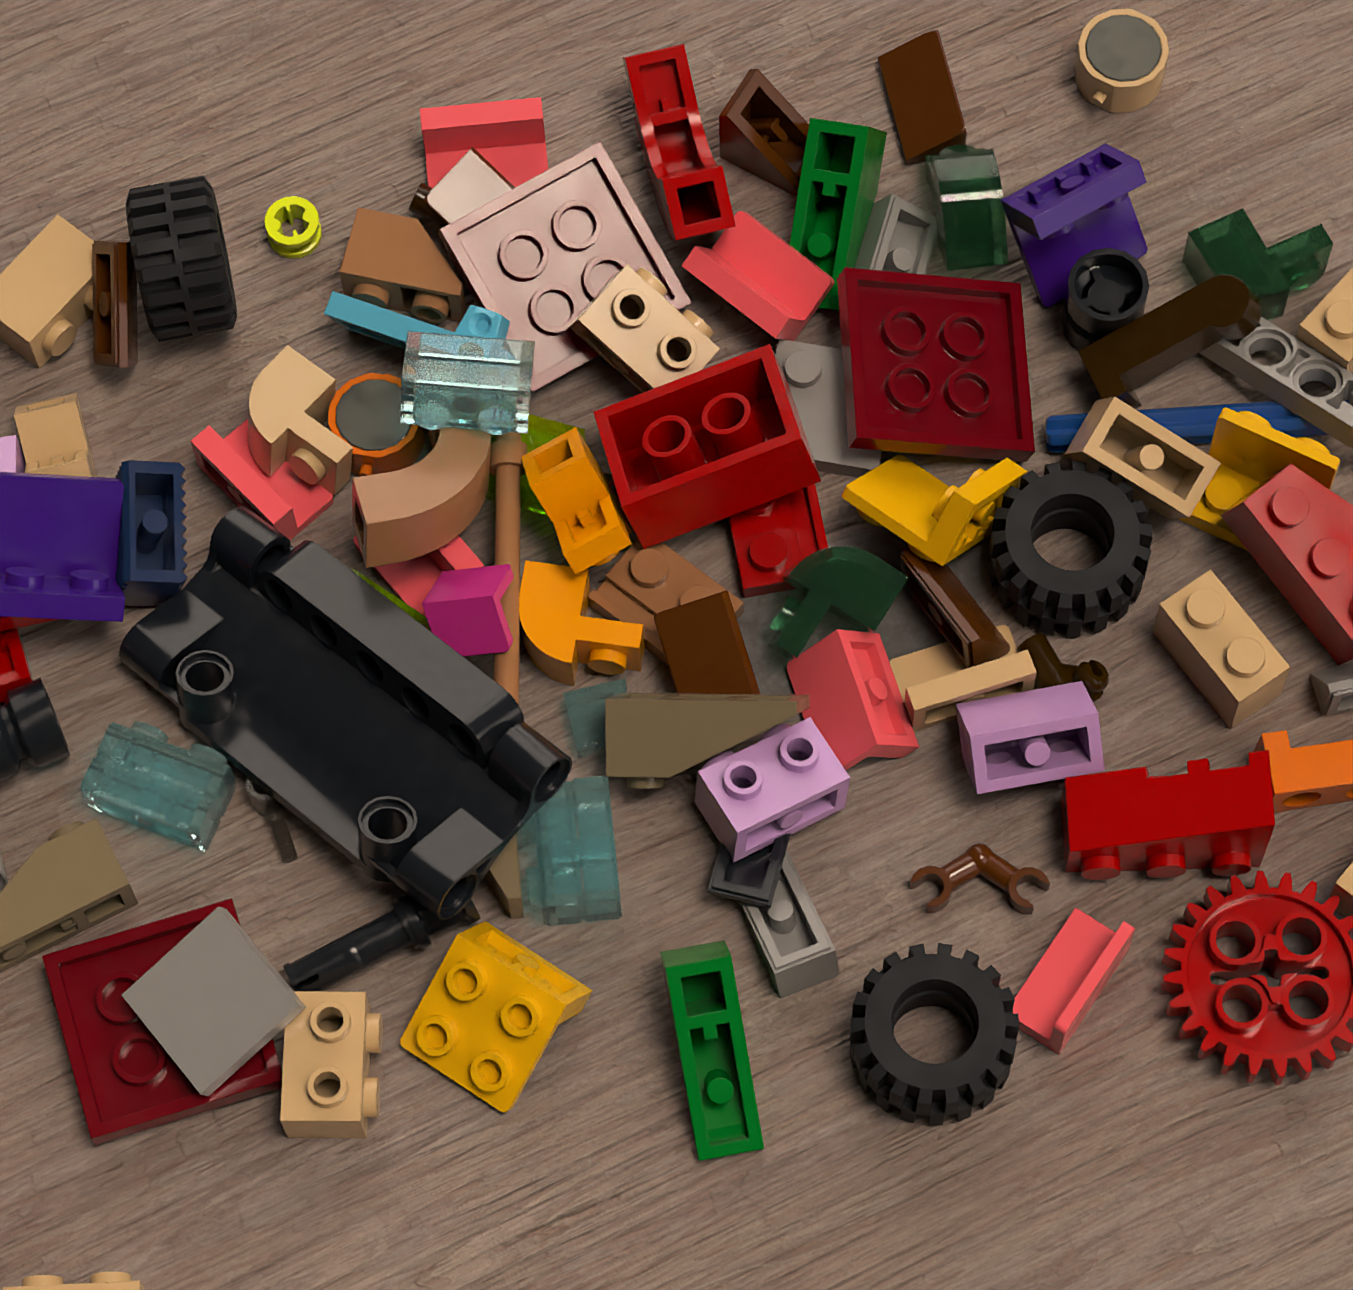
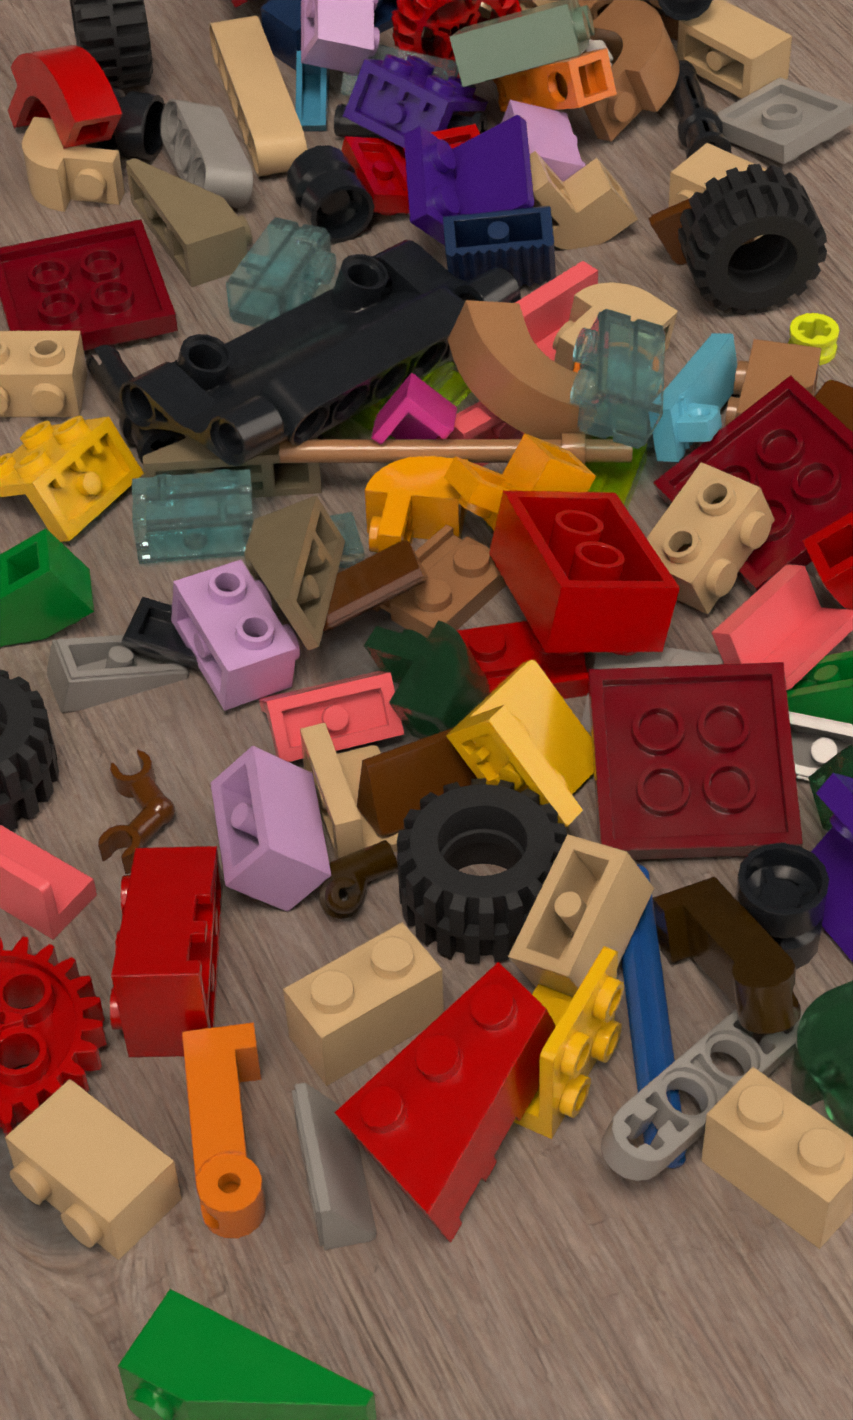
camera: 90 degrees right, 20 degrees down
light grey tile [122,906,306,1096] -> none

